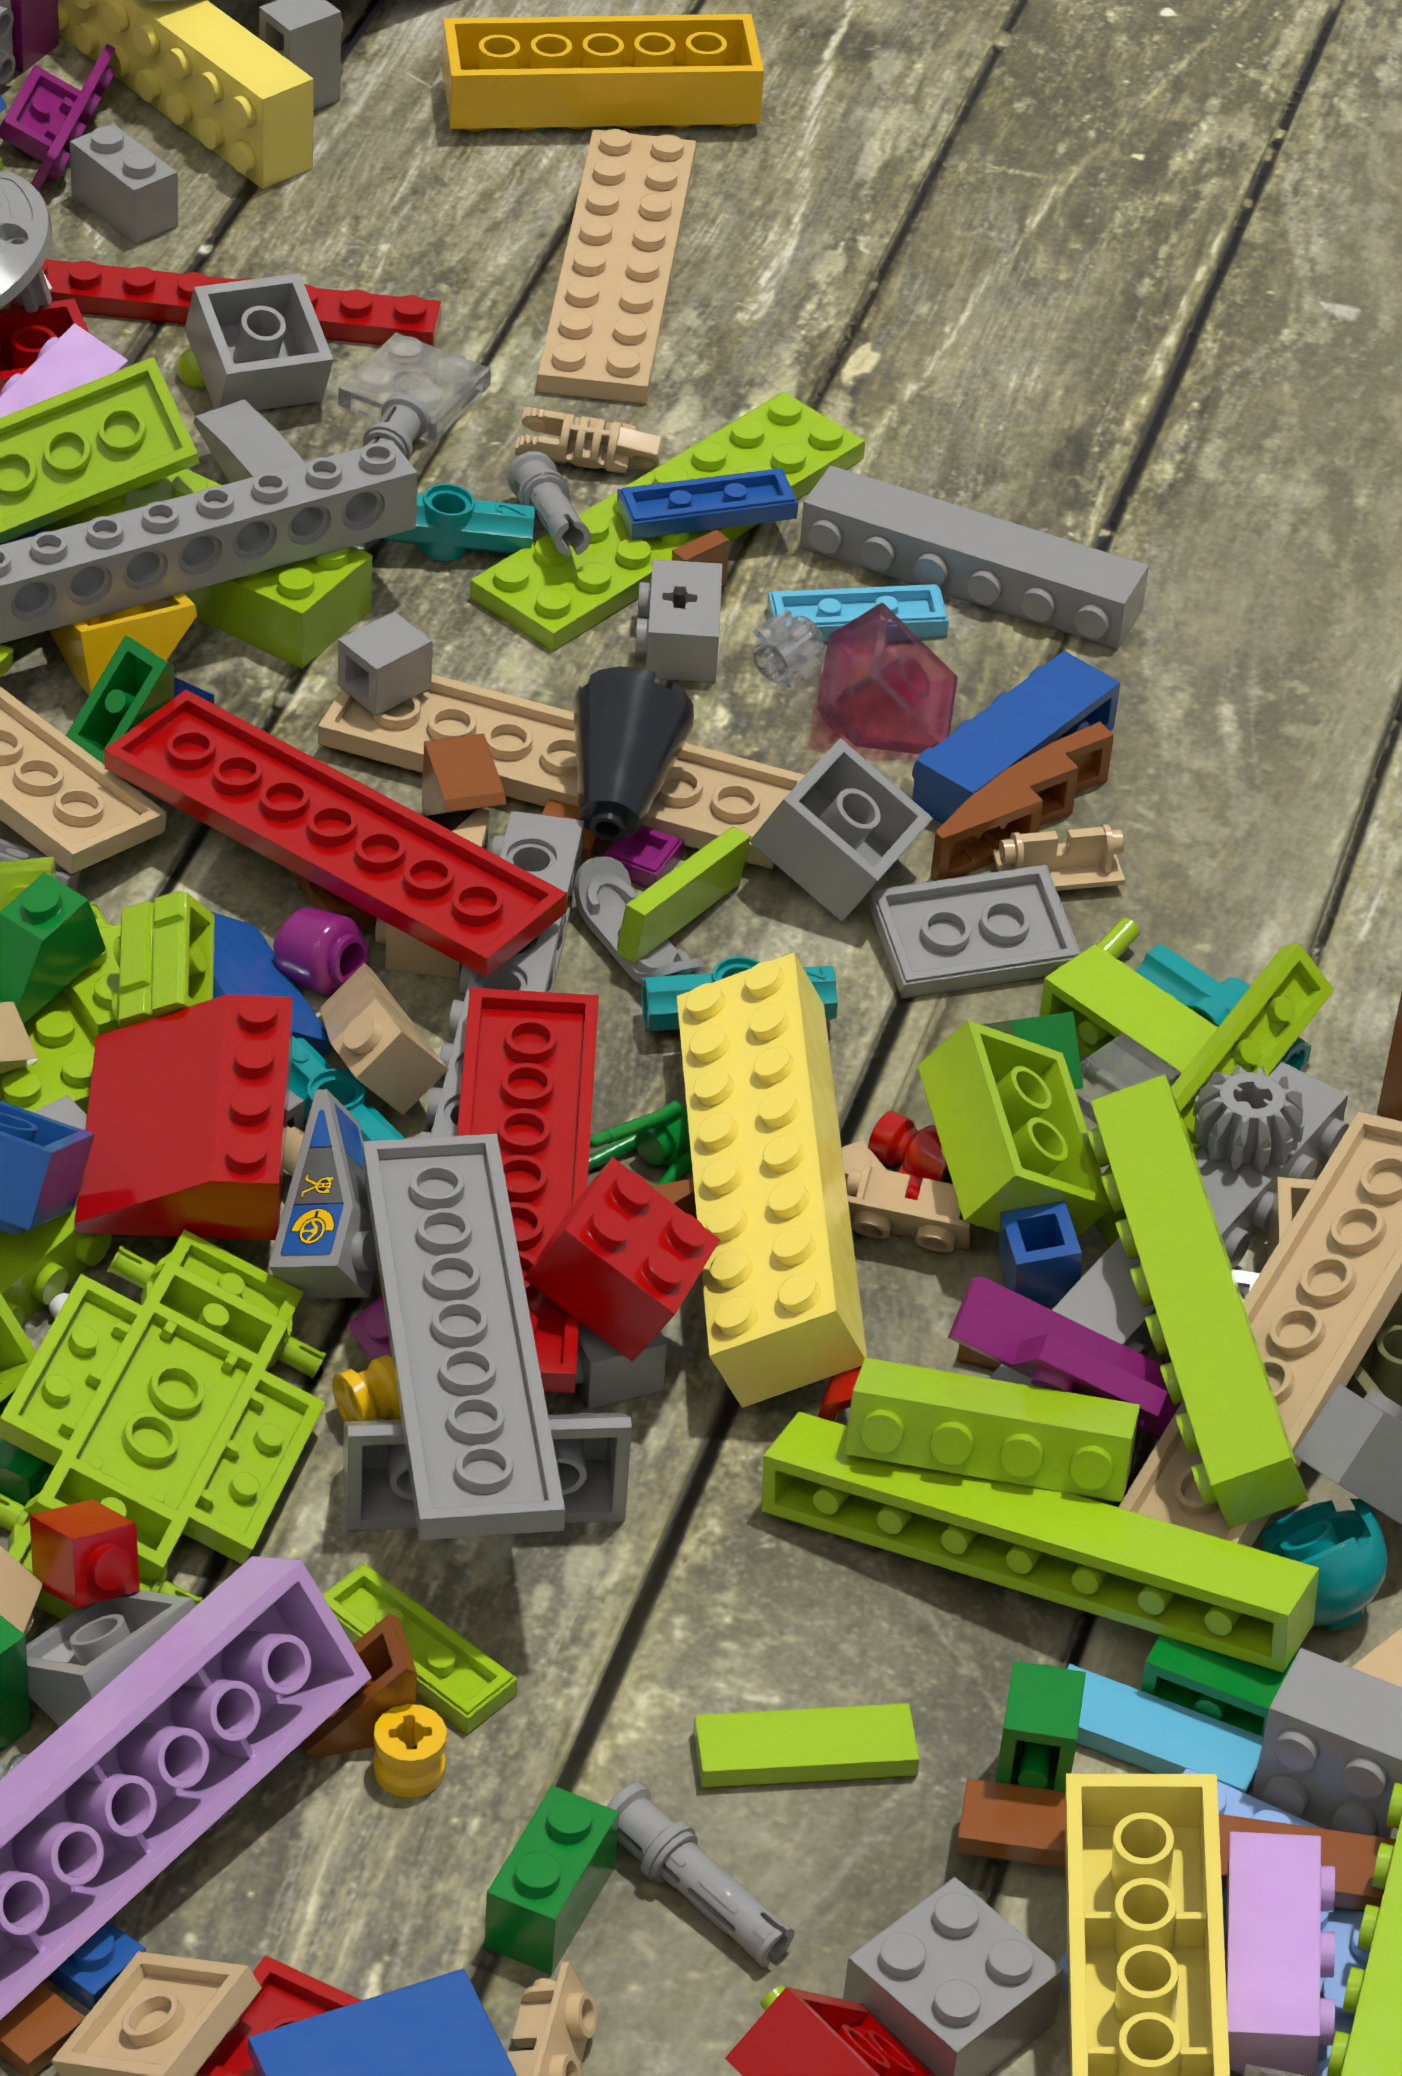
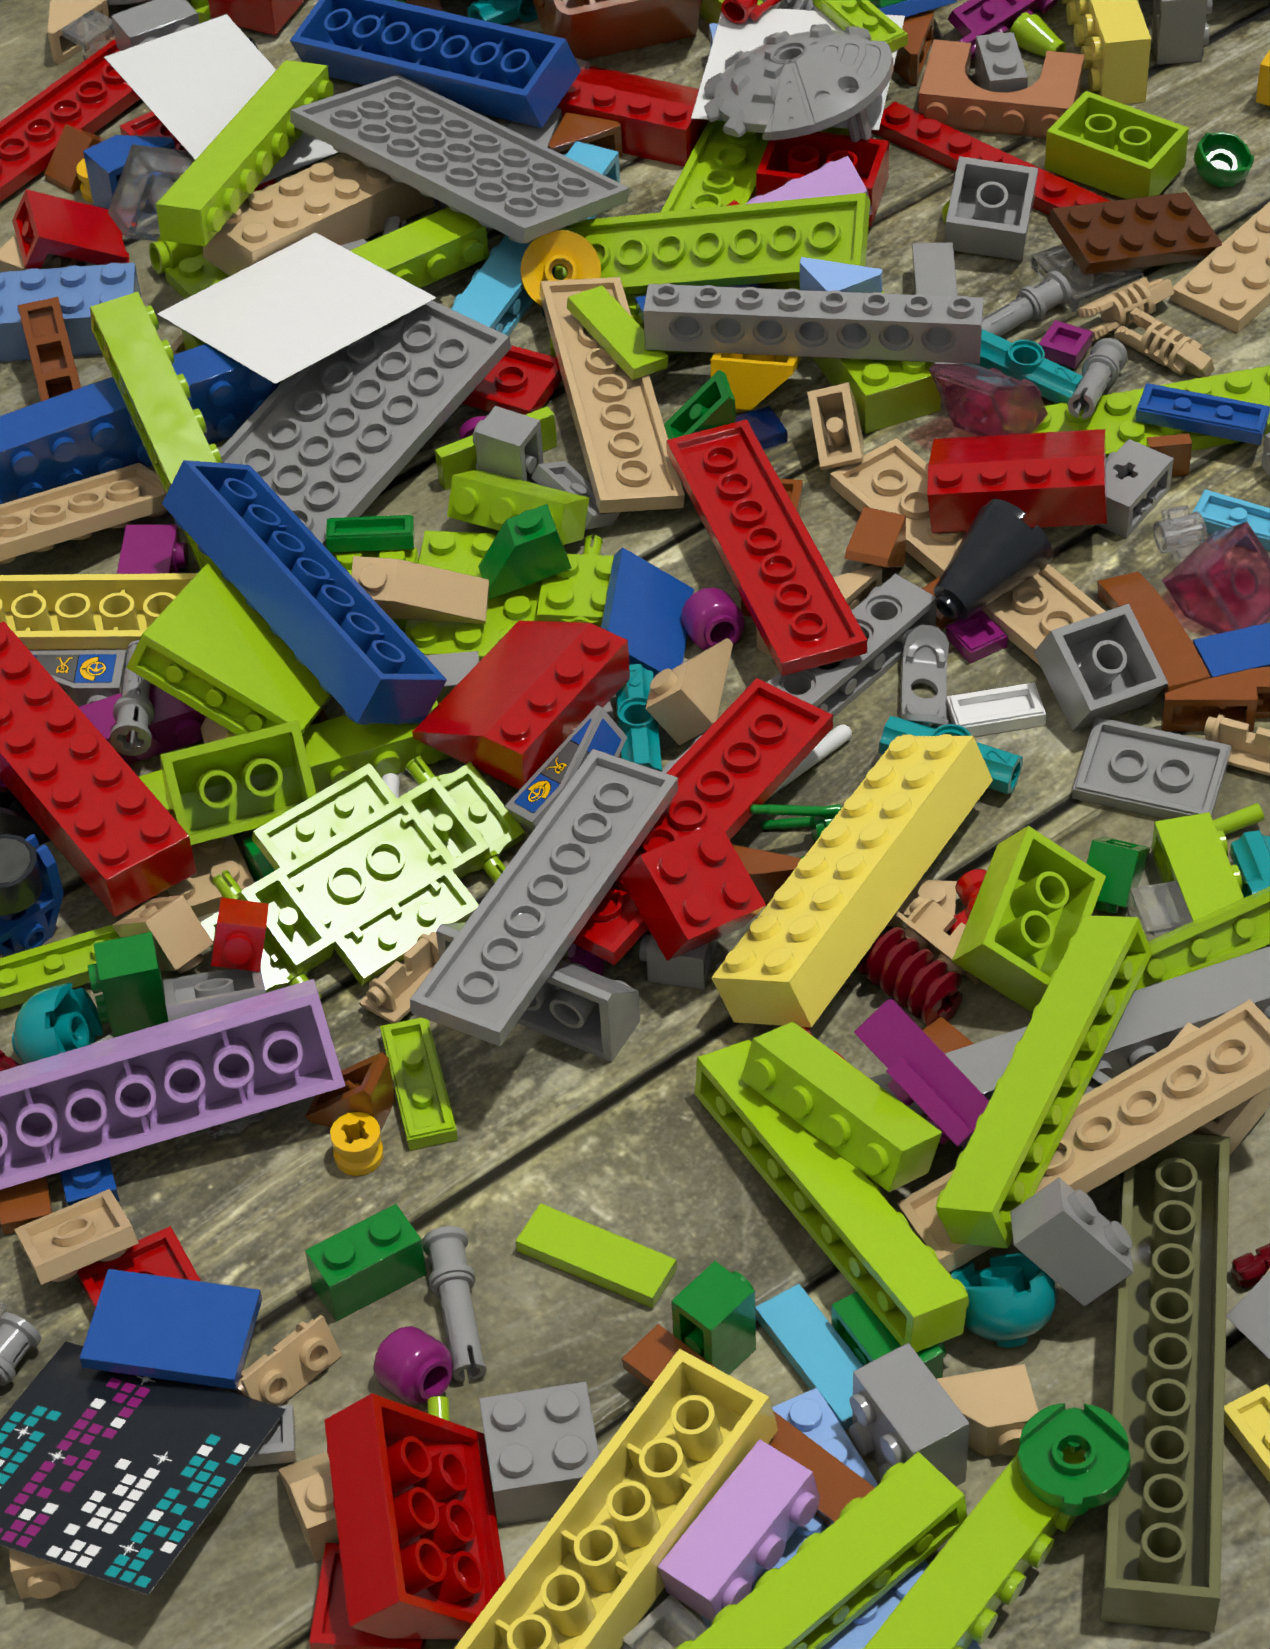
camera: 40 degrees right, 5 degrees up
lime brick [111,890,215,1028] -> none
light grey brick [338,612,433,716] -> none
lime tile [616,826,751,964] -> none
blue brick [999,1200,1082,1307] -> none
light grey gear [1193,1064,1305,1173] -> none
none -> tan hinge [359,932,439,1023]
none -> magenta head [373,1326,453,1405]
none -> light blue slope [800,257,882,293]
none -> tan slope [807,383,864,471]
none -> dark red piece [857,927,962,1026]
none -> nougat arch [918,39,1085,138]
none -> red slope [927,429,1107,533]
none -> clear pink slope [929,364,1048,436]
none -> white tile [946,682,1046,737]
none -> lime cone [1010,12,1066,58]
none -> magenta plate [1038,320,1093,368]
none -> lime brick [1045,91,1189,199]
none -> reddish brown plate [1048,192,1222,275]
none -> tan hinge [1077,277,1174,342]
none -> dark orange slope [1097,571,1211,693]
none -> green hair [1193,131,1254,188]

